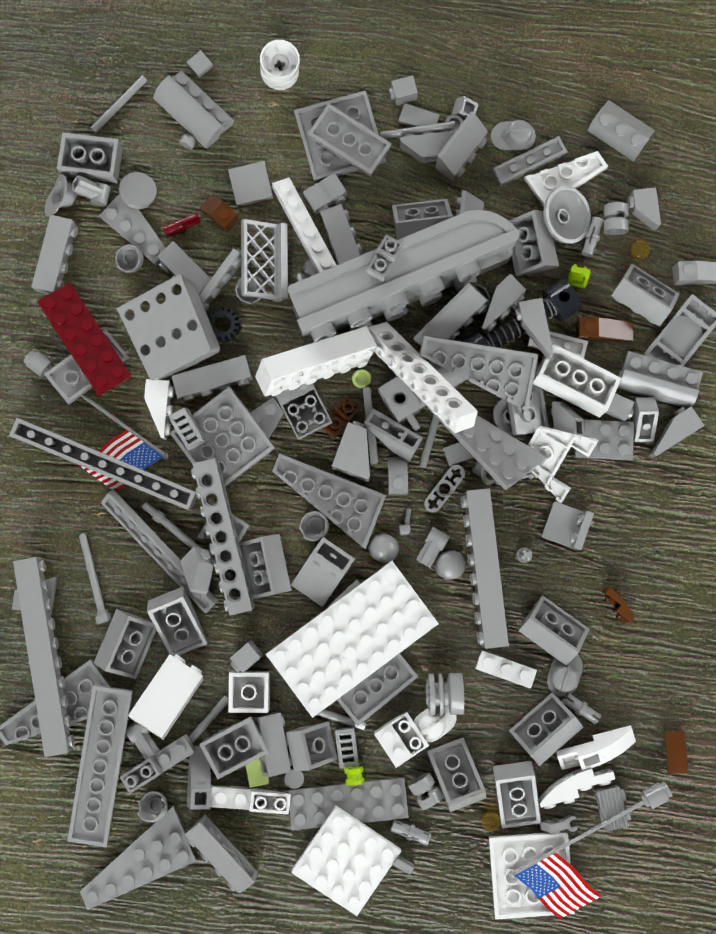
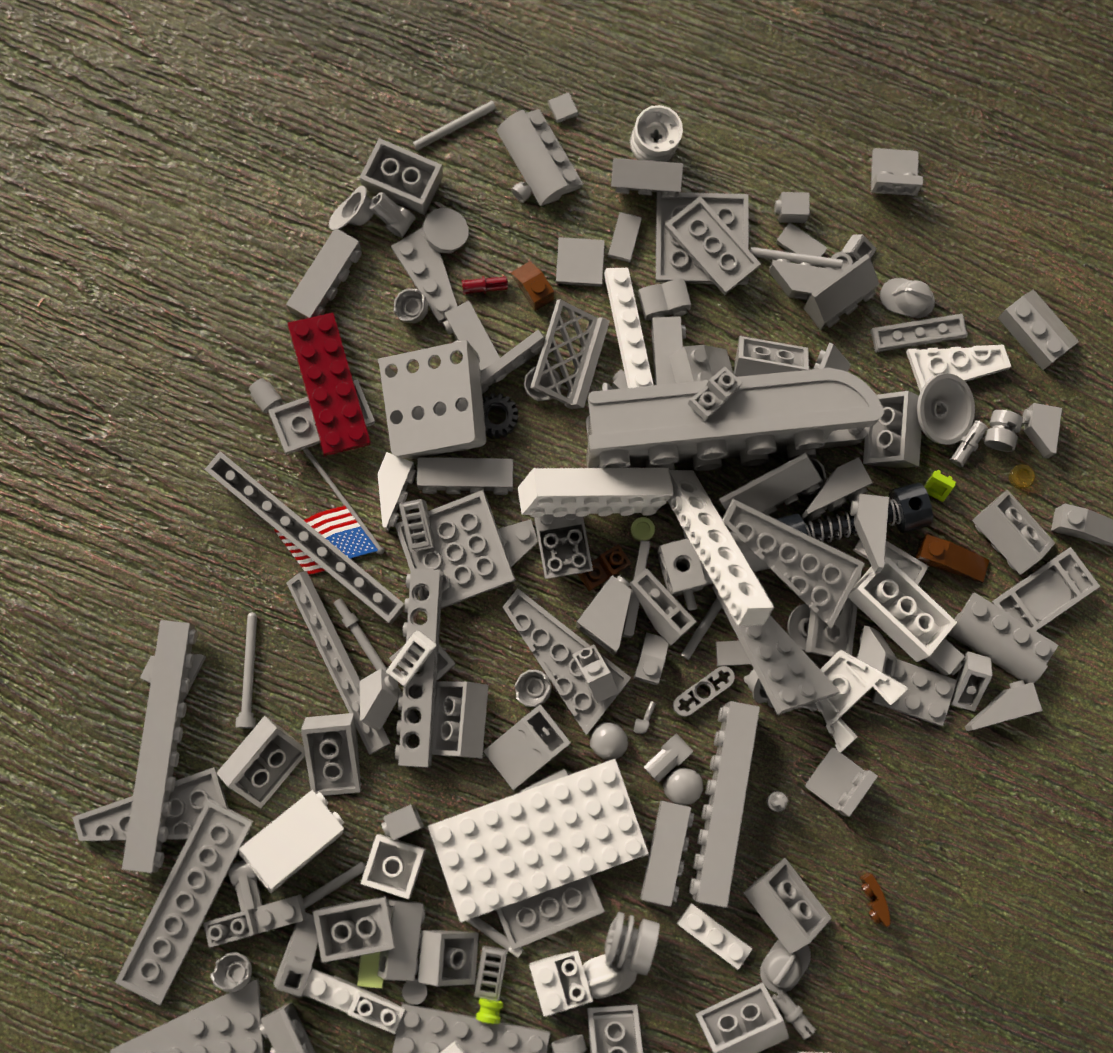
camera: 10 degrees right, 5 degrees down
none -> white slope [386,631,437,687]
none -> light grey slope [573,644,619,703]
none -> light grey tile [608,212,642,262]
none -> light grey slope [611,158,683,197]
none -> light grey brick [640,801,694,906]
none -> light grey slope [669,345,733,383]
none -> light grey bracket [871,148,923,196]

